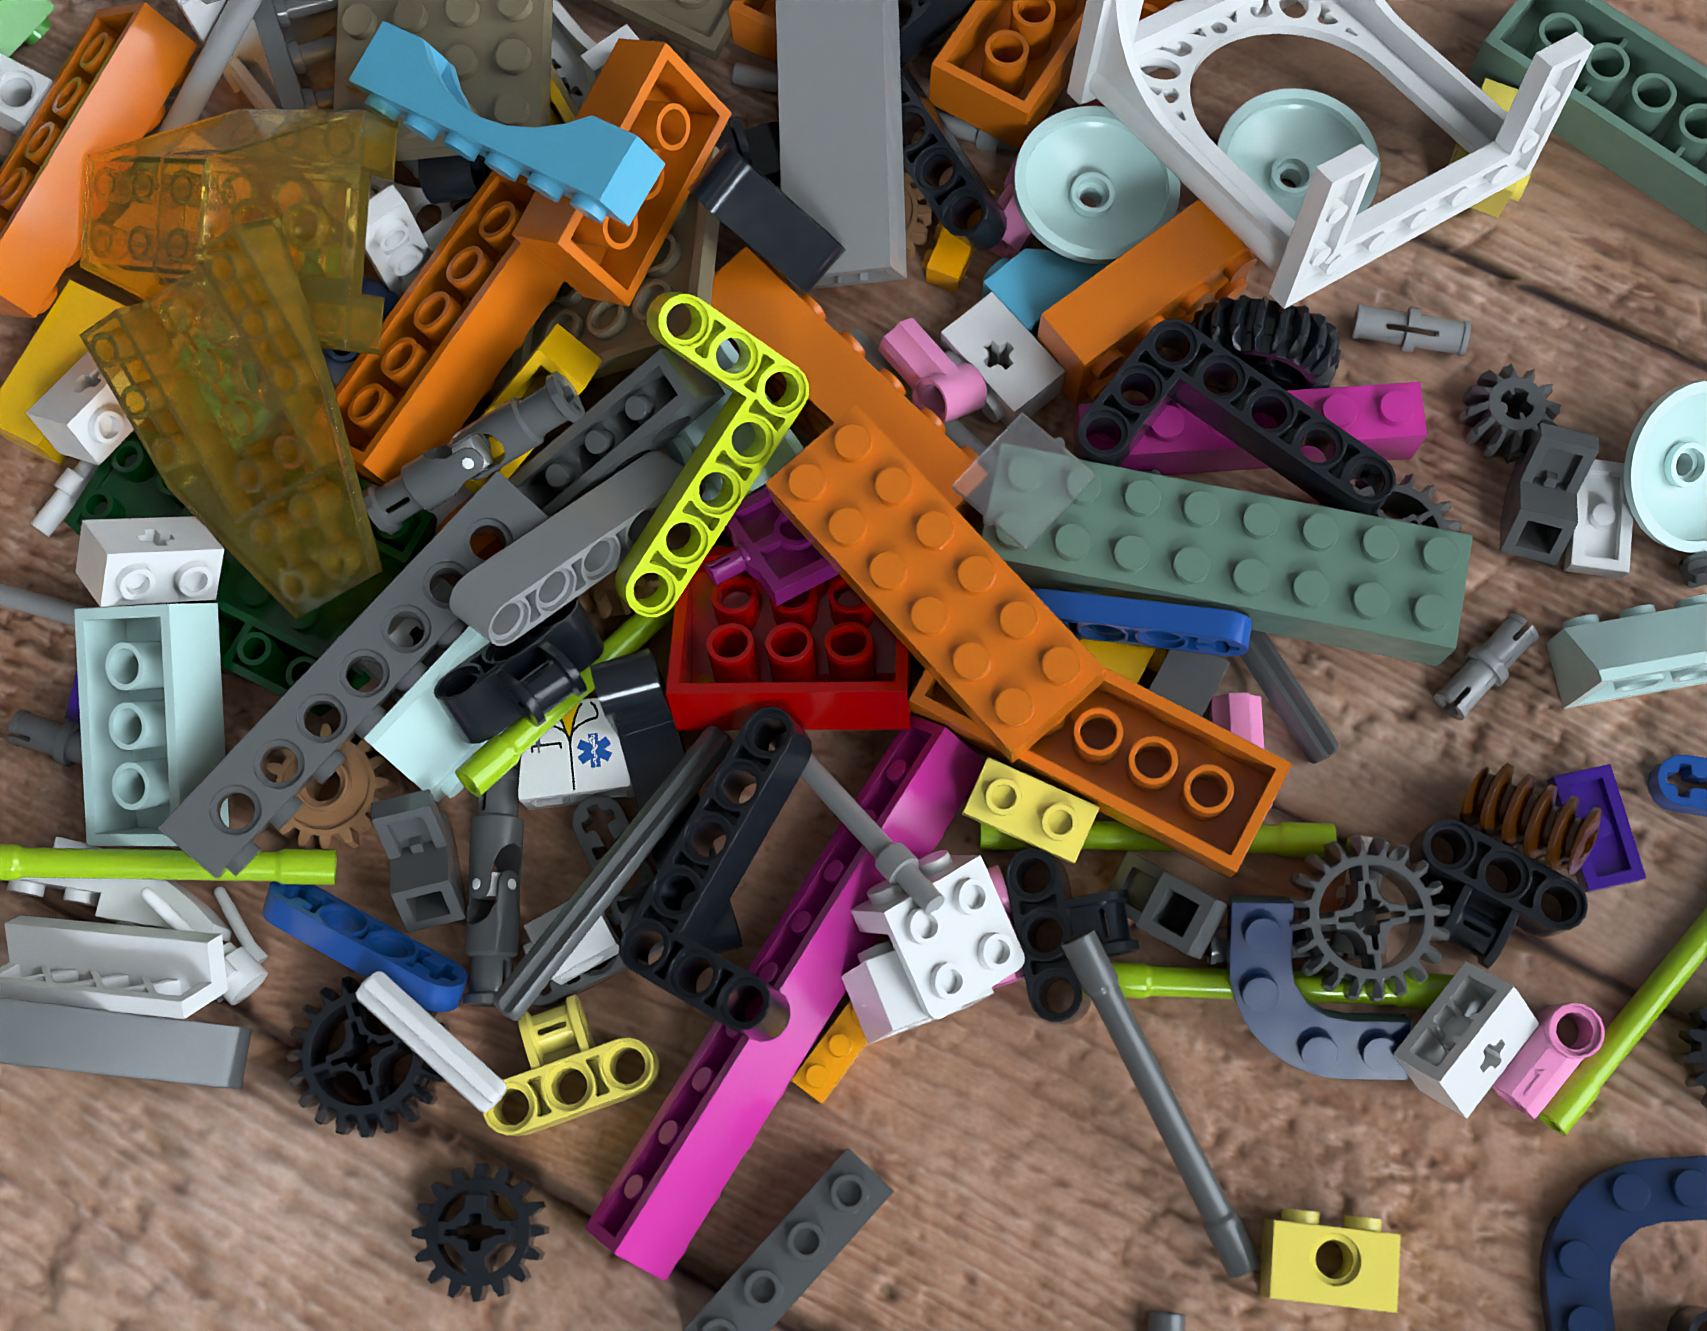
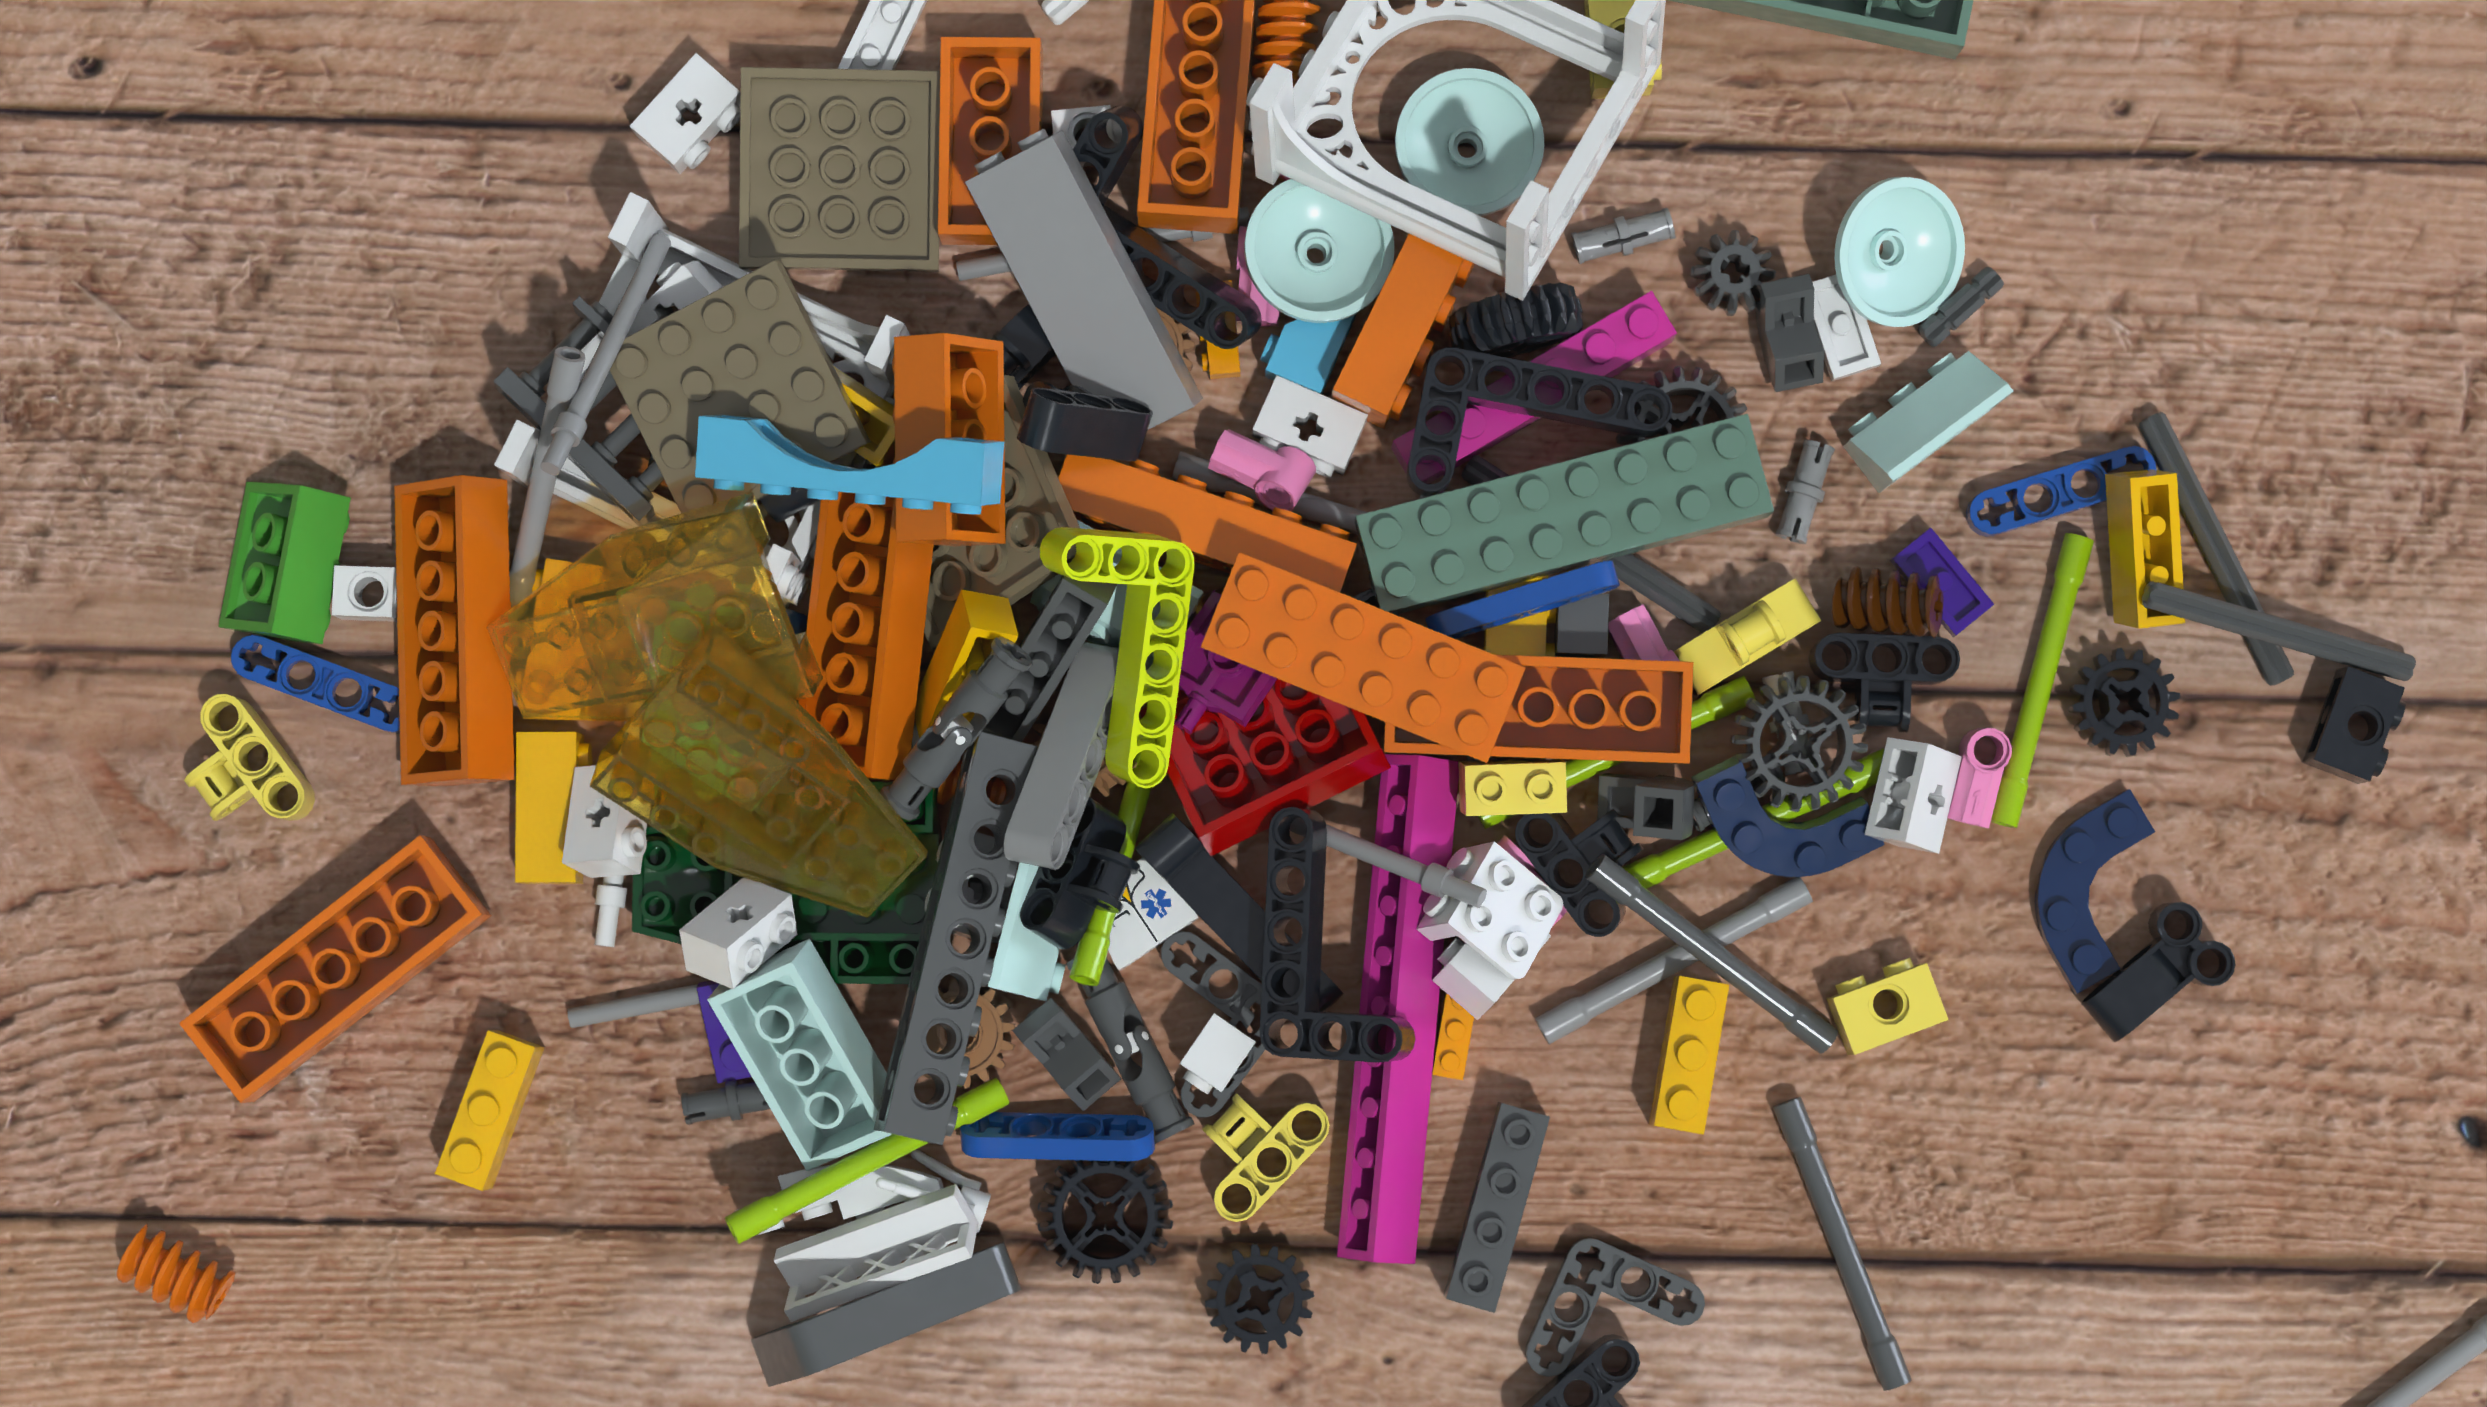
camera: 30 degrees left, 10 degrees up
white axle [356,971,507,1112] -> none
dark grey axle [492,725,733,1021] -> none
clear piece [952,412,1096,552] -> none
none -> light grey piece [1535,877,1813,1044]
none -> yellow brick [1649,976,1729,1135]
none -> light yellow piece [1674,578,1821,695]

